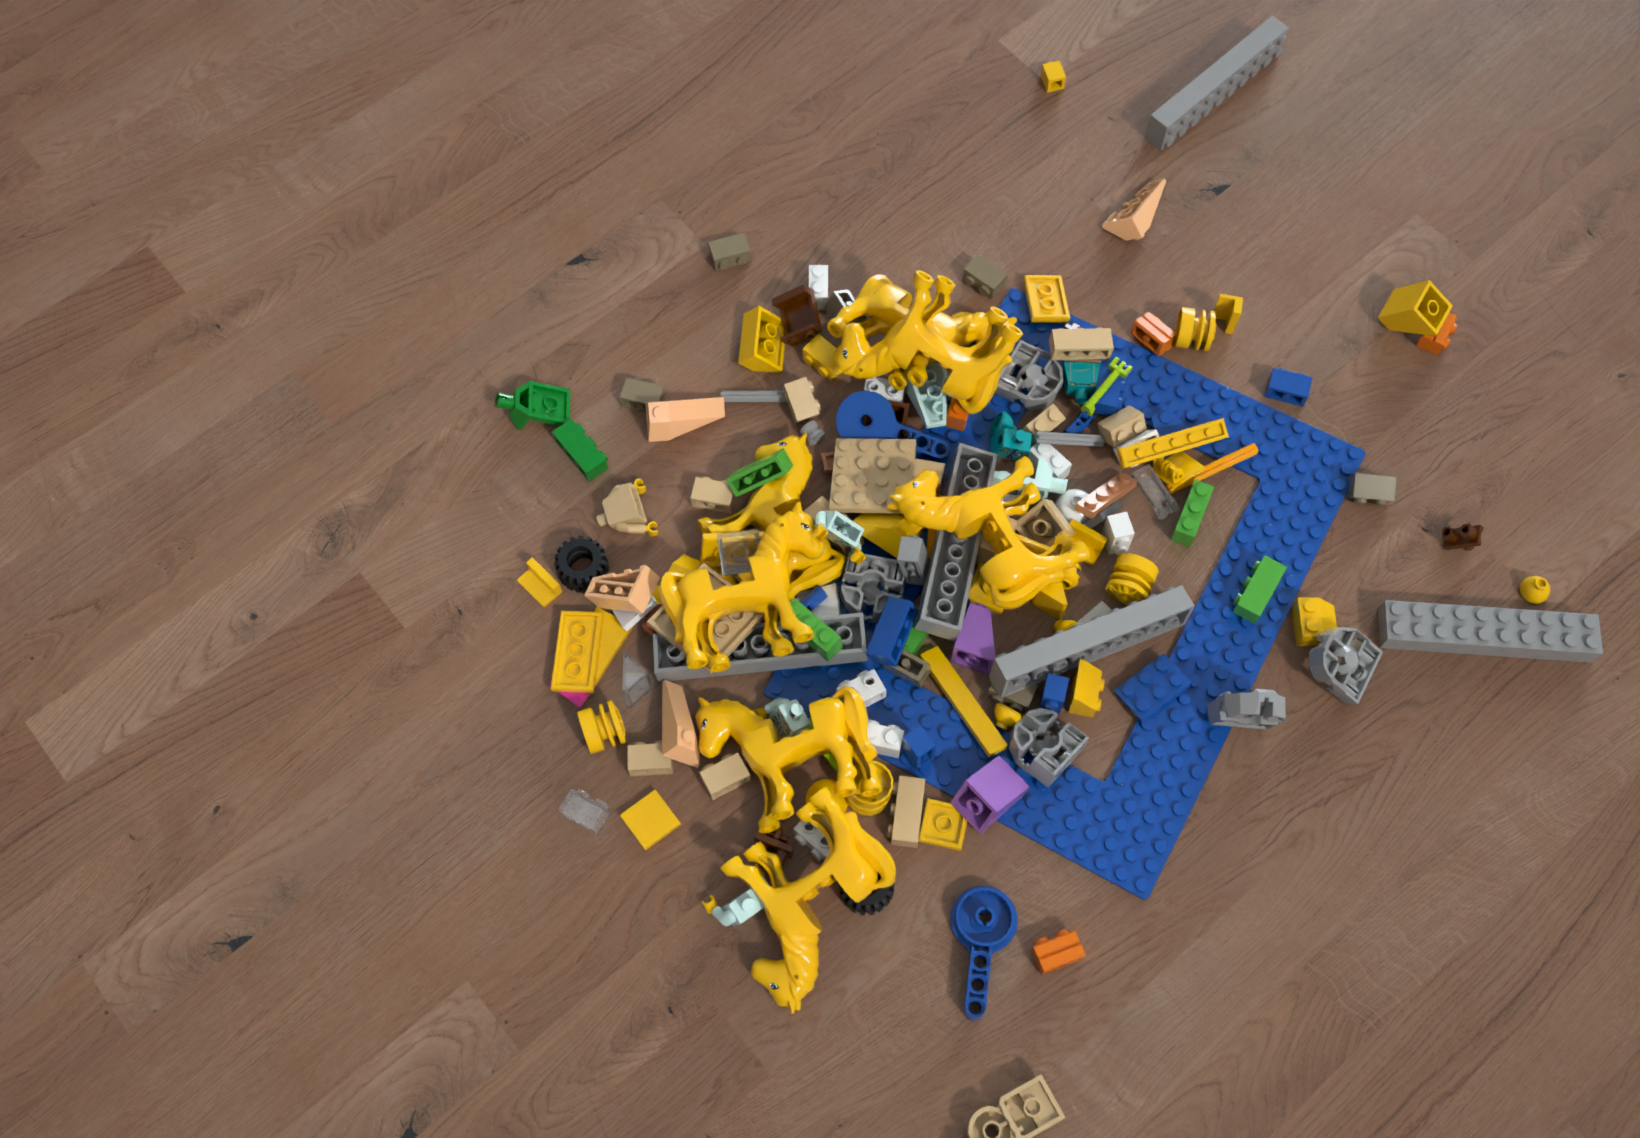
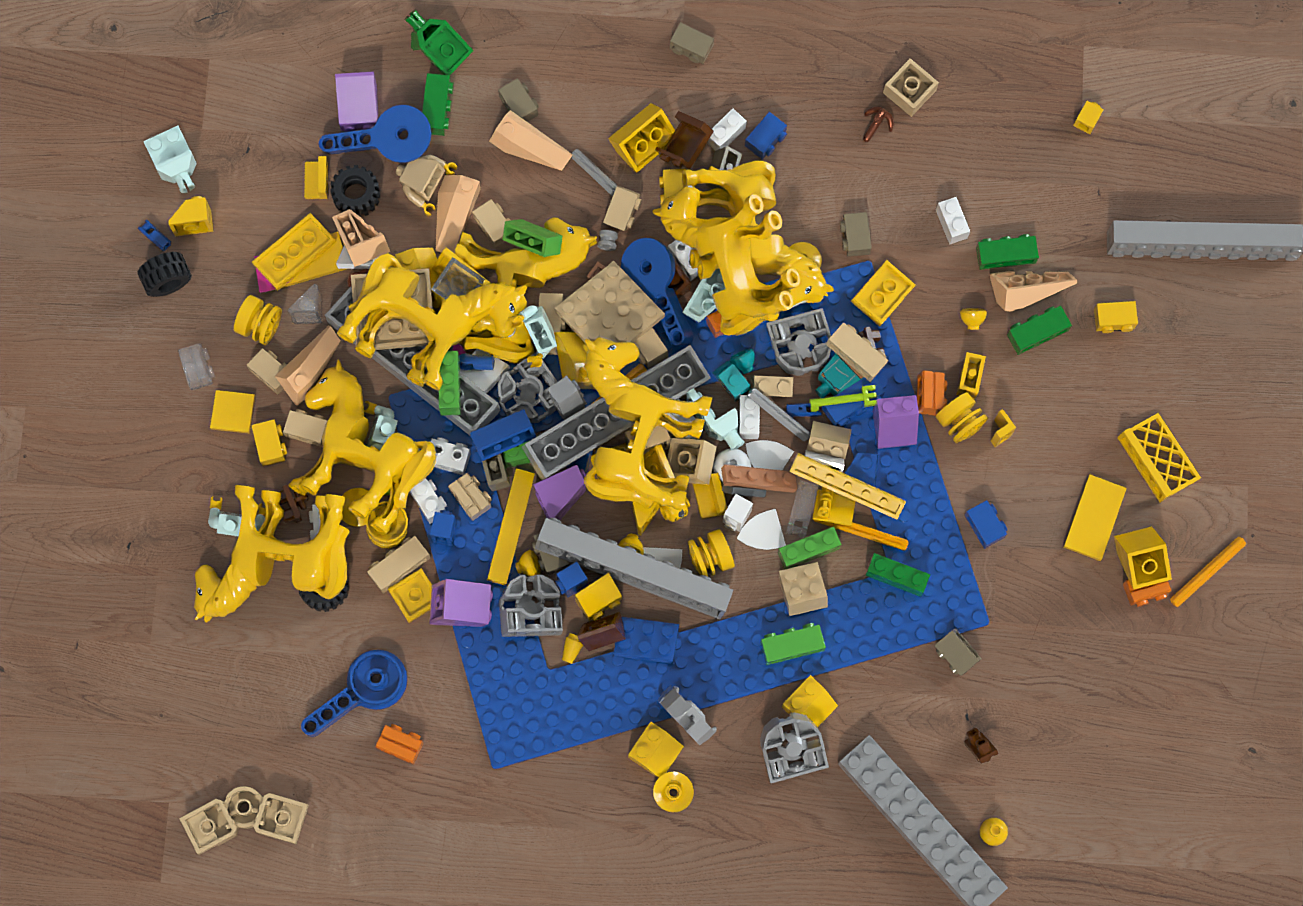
camera: 40 degrees right, 10 degrees up
none -> black tyre [137,252,192,297]
none -> blue bar [138,220,171,251]
none -> light aqua plate [143,126,197,193]
none -> yellow slope [168,196,213,237]
none -> yellow brick [251,419,288,466]
none -> blue beam [319,105,431,163]
none -> slope [335,72,379,132]
none -> light nougat wedge [436,175,481,253]
none -> tan brick [448,473,492,521]
none -> yellow cone [561,633,583,664]
none -> reddish brown slope [577,612,626,651]
none -> yellow slope [628,722,684,778]
none -> yellow dish [653,772,694,812]
none -> white sticker [737,509,786,550]
none -> blue brick [745,112,787,159]
none -> white sticker [746,440,794,470]
none -> tan brick [779,562,828,616]
none -> copper piece [863,106,894,142]
none -> green brick [865,553,930,597]
none -> medium lavender slope [873,395,919,449]
none -> tan brick [883,59,939,117]
none -> white brick [936,197,970,244]
none -> yellow brick [956,352,986,399]
none -> yellow brick [960,308,987,330]
none -> green brick [976,234,1039,270]
none -> green brick [1007,306,1072,355]
none -> yellow tile [1063,475,1127,561]
none -> yellow brick [1094,301,1138,333]
none -> yellow fence [1117,413,1201,503]
none -> light orange axle [1170,537,1246,607]

